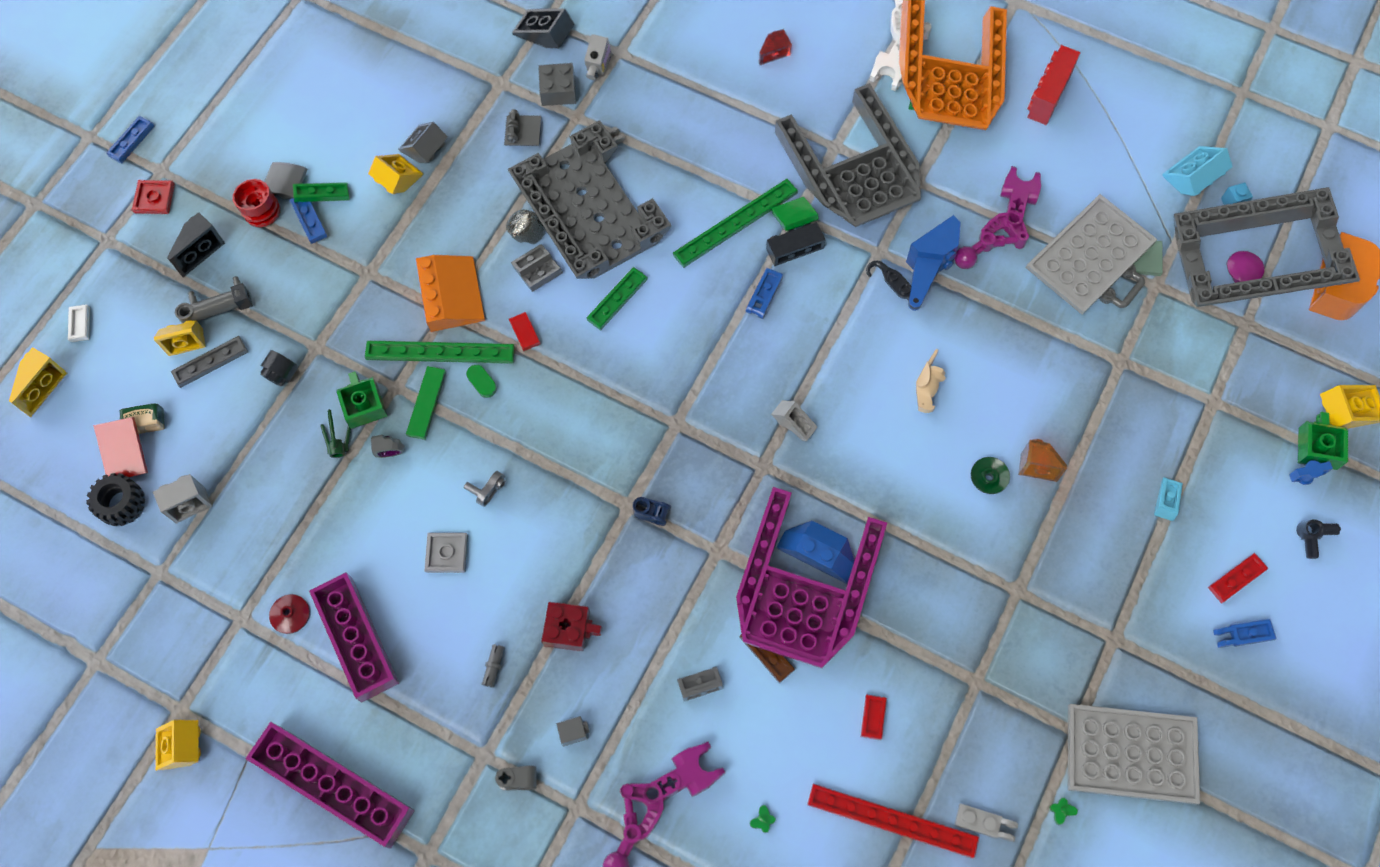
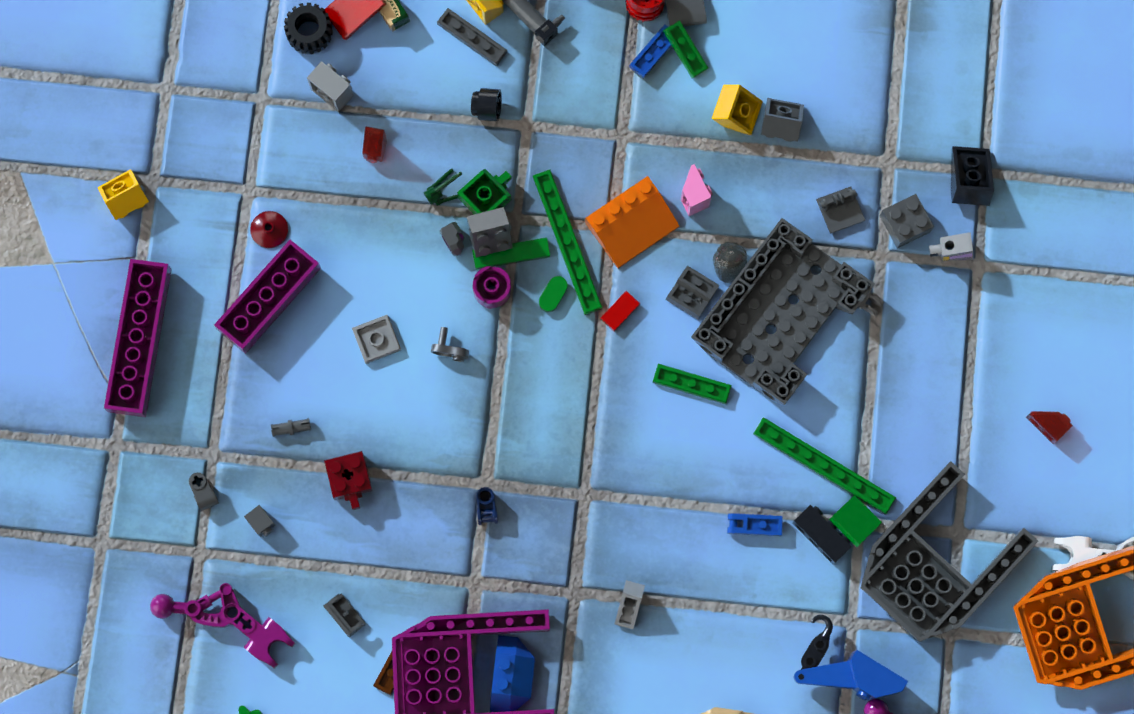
camera: 65 degrees right, 10 degrees up
none -> clear red slope [362,126,387,163]
none -> dark grey brick [467,207,513,257]
none -> magenta brick [473,266,511,309]
none -> bright pink slope [681,164,713,216]

